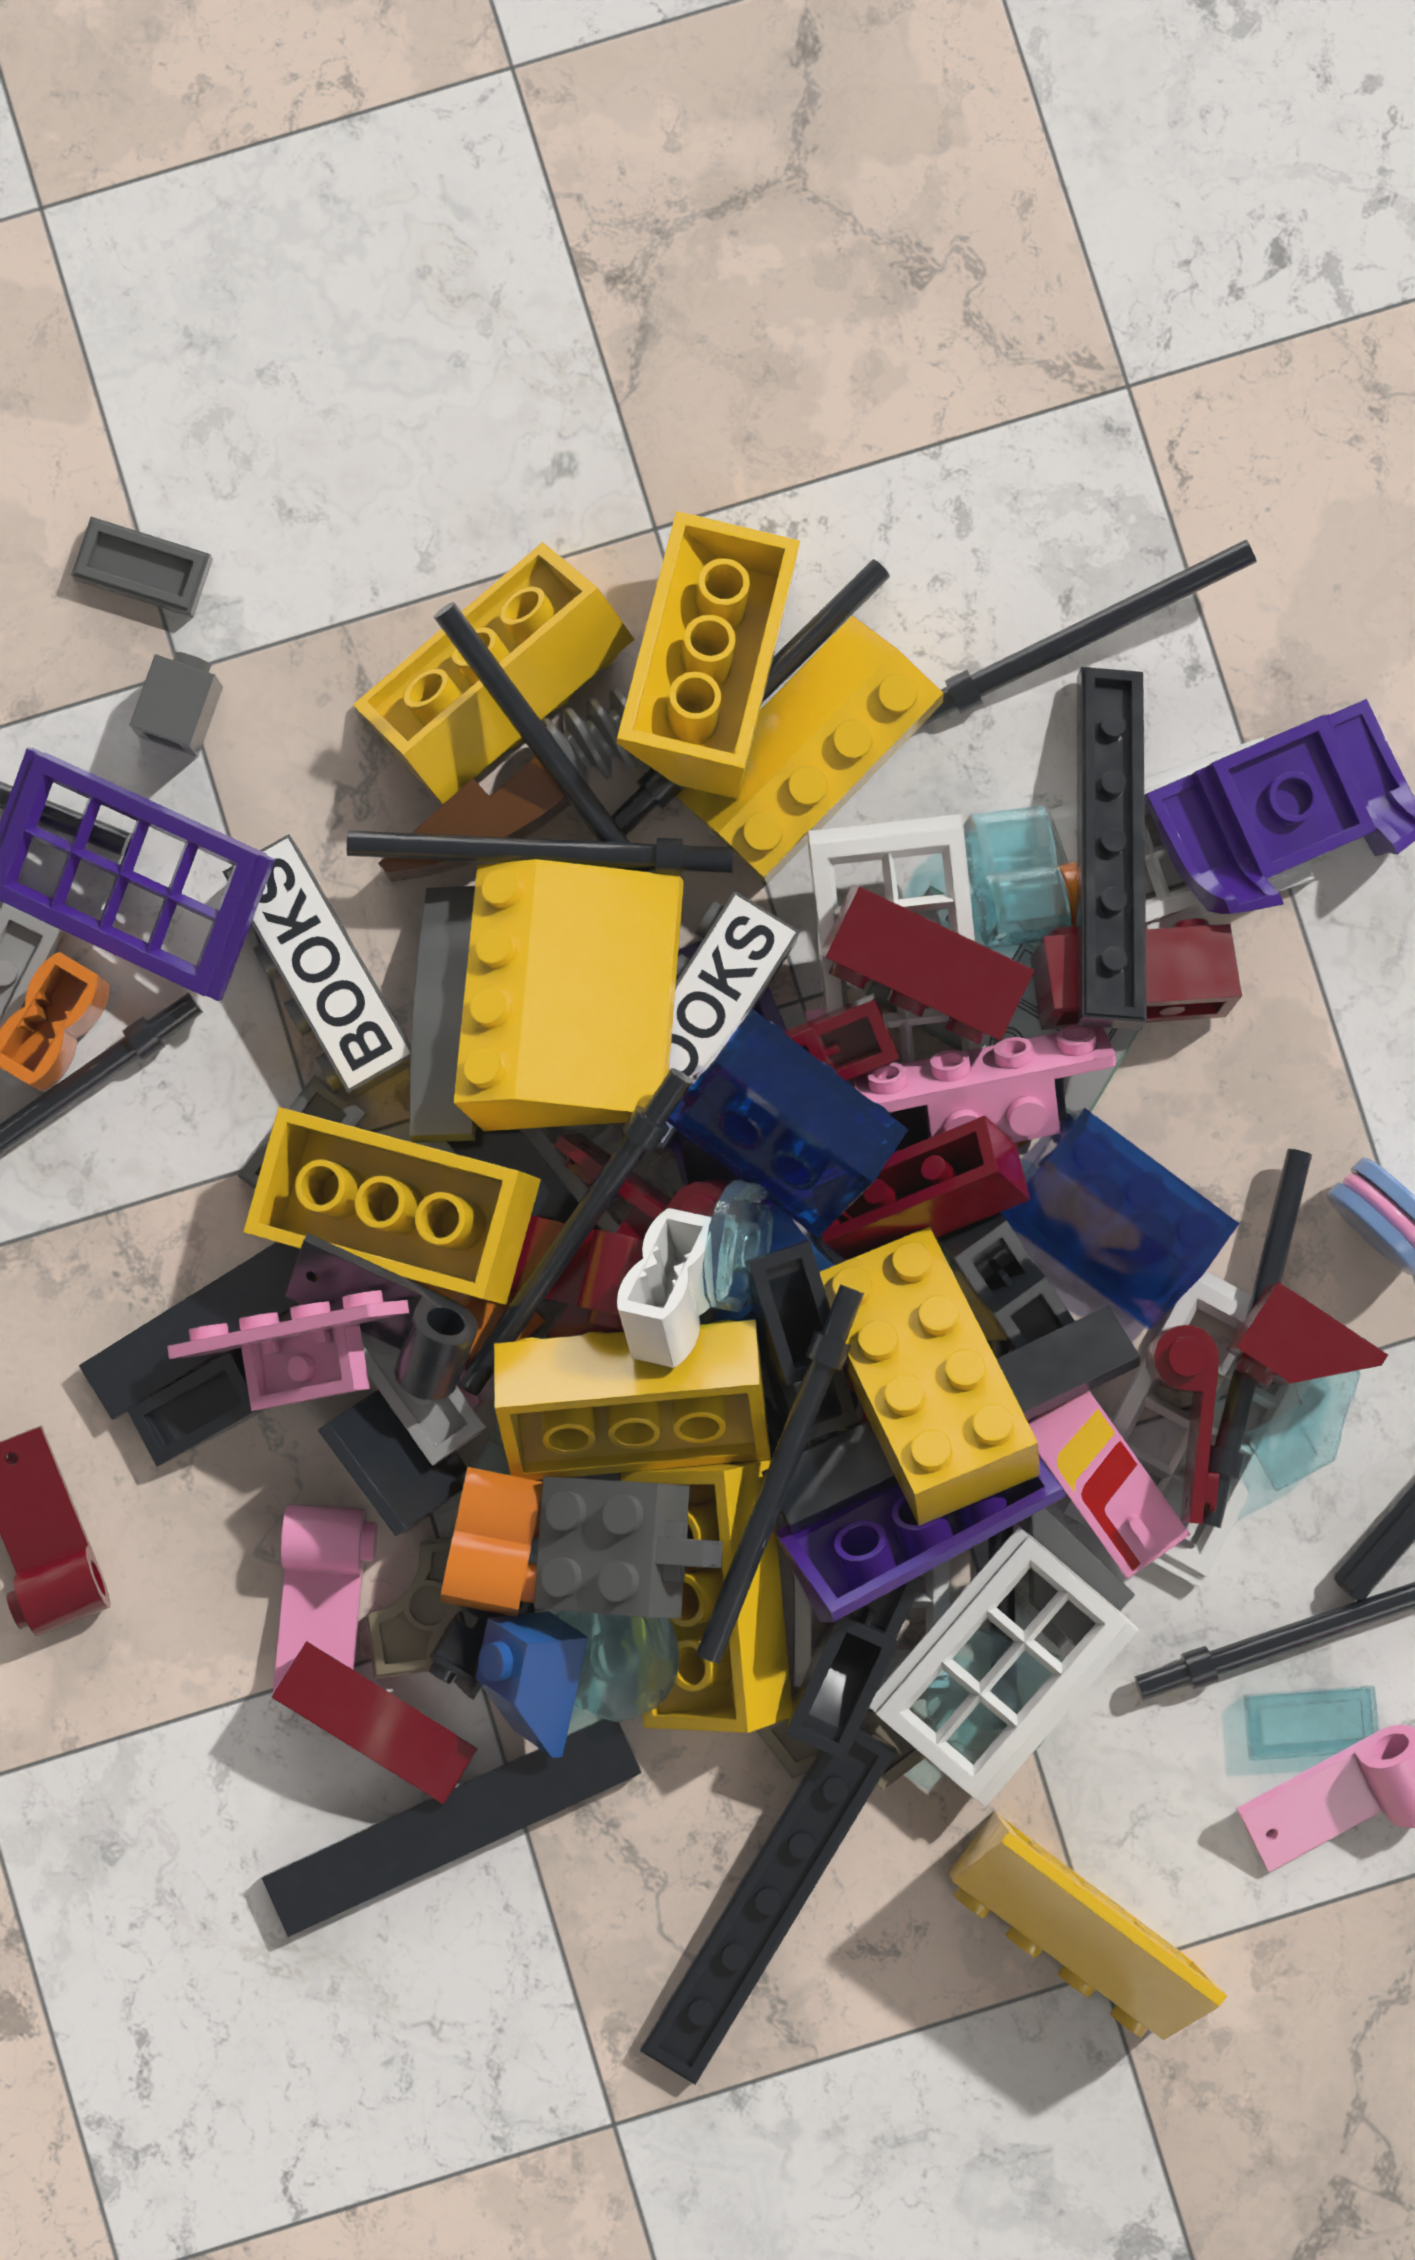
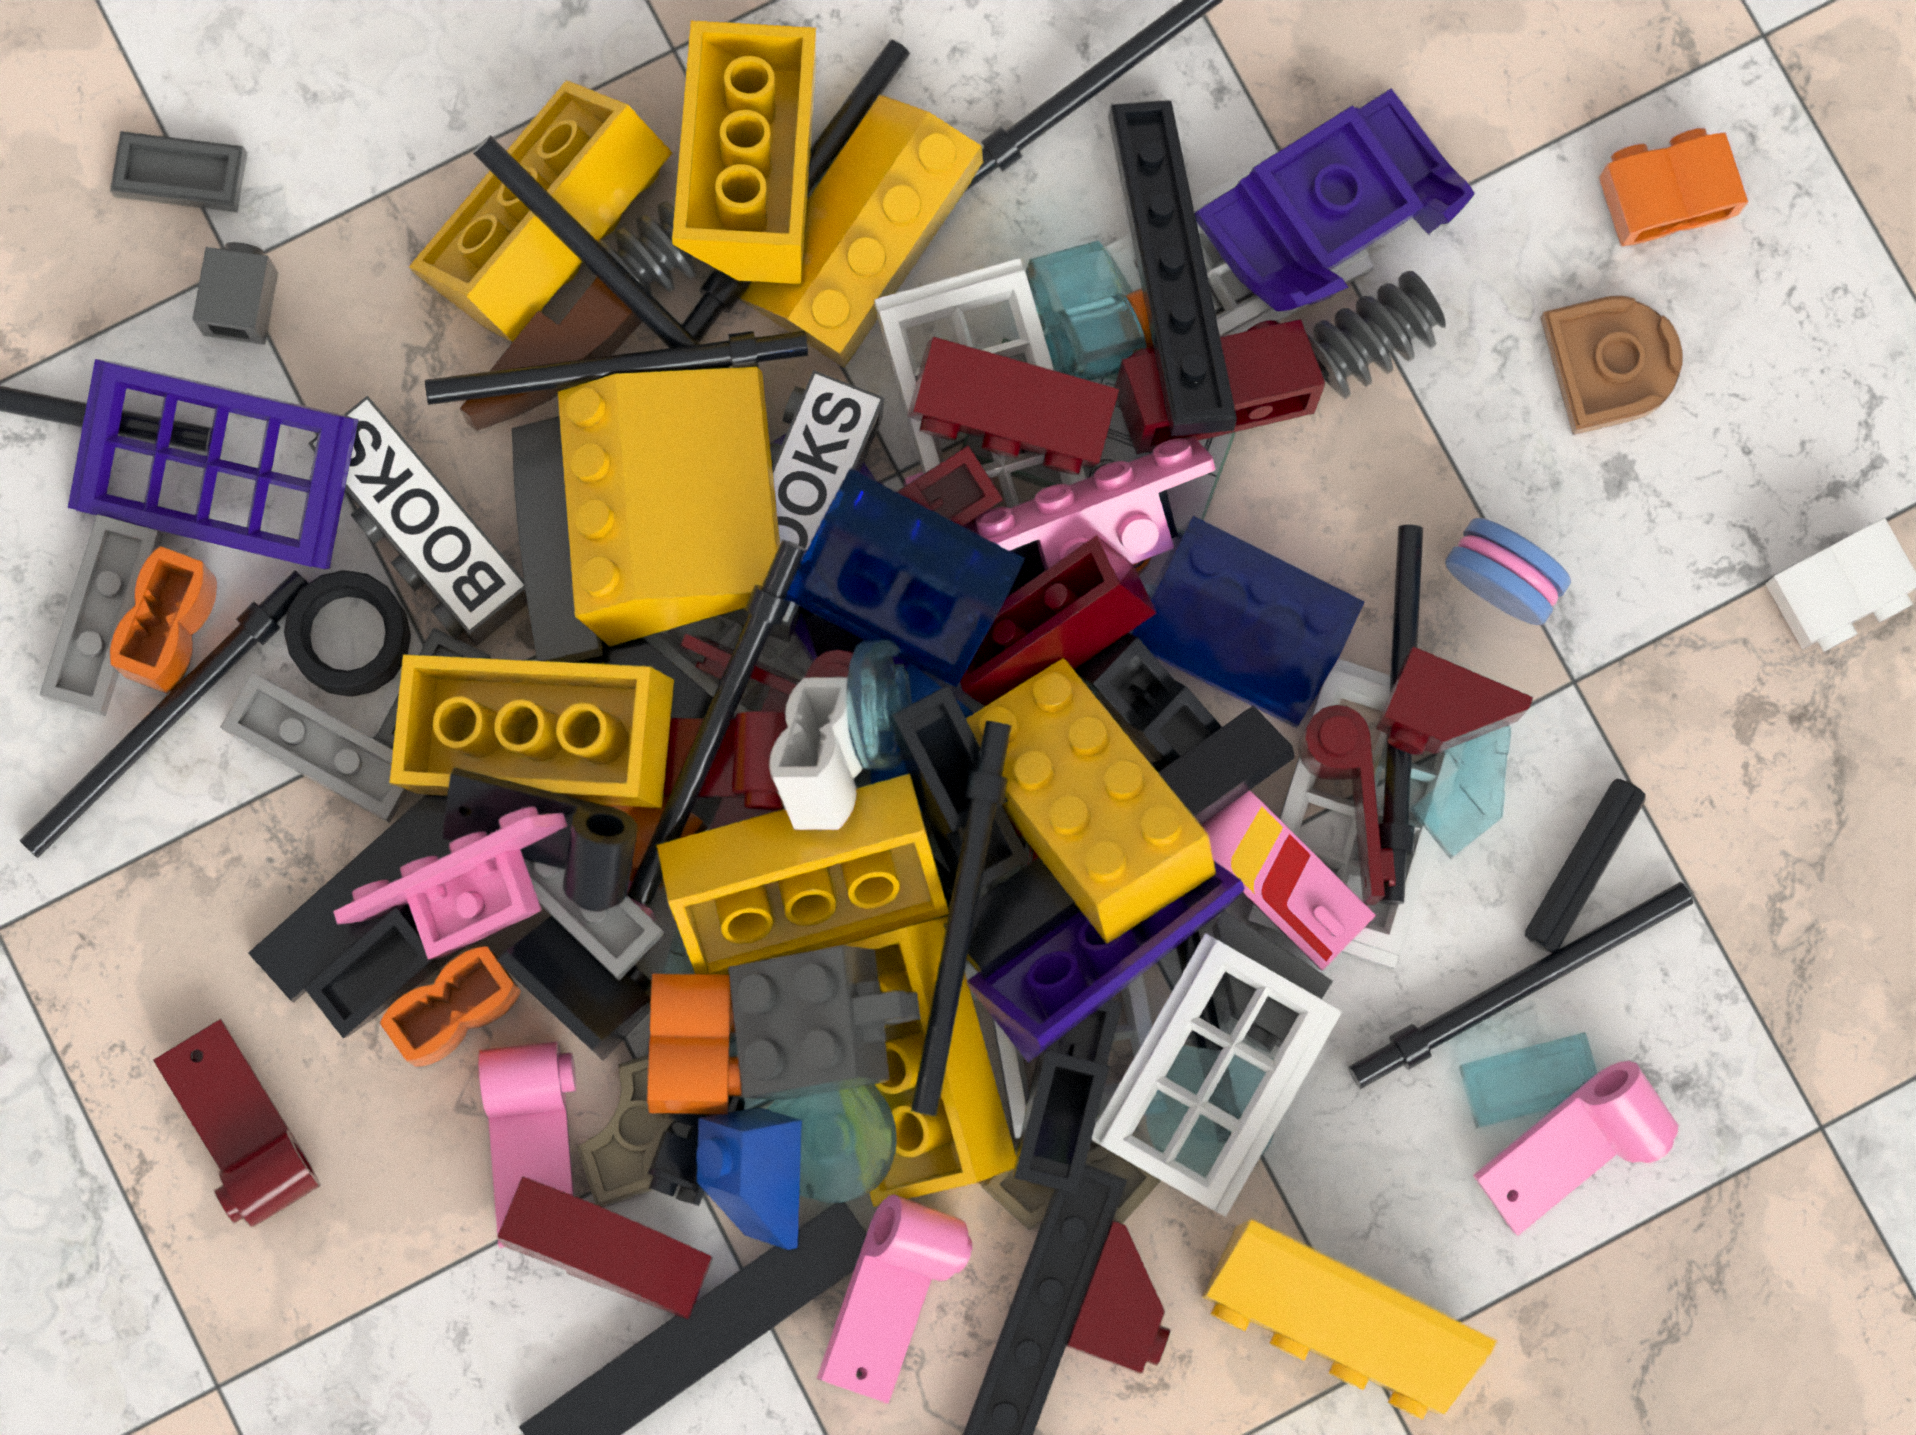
camera: 15 degrees left, 5 degrees down
none -> light grey plate [220,672,408,823]
none -> black tyre [284,570,411,697]
none -> orange brick [379,946,521,1067]
none -> bright pink door [816,1195,972,1404]
none -> dark red slope [1066,1221,1171,1374]
none -> dark grey piece [1307,271,1446,399]

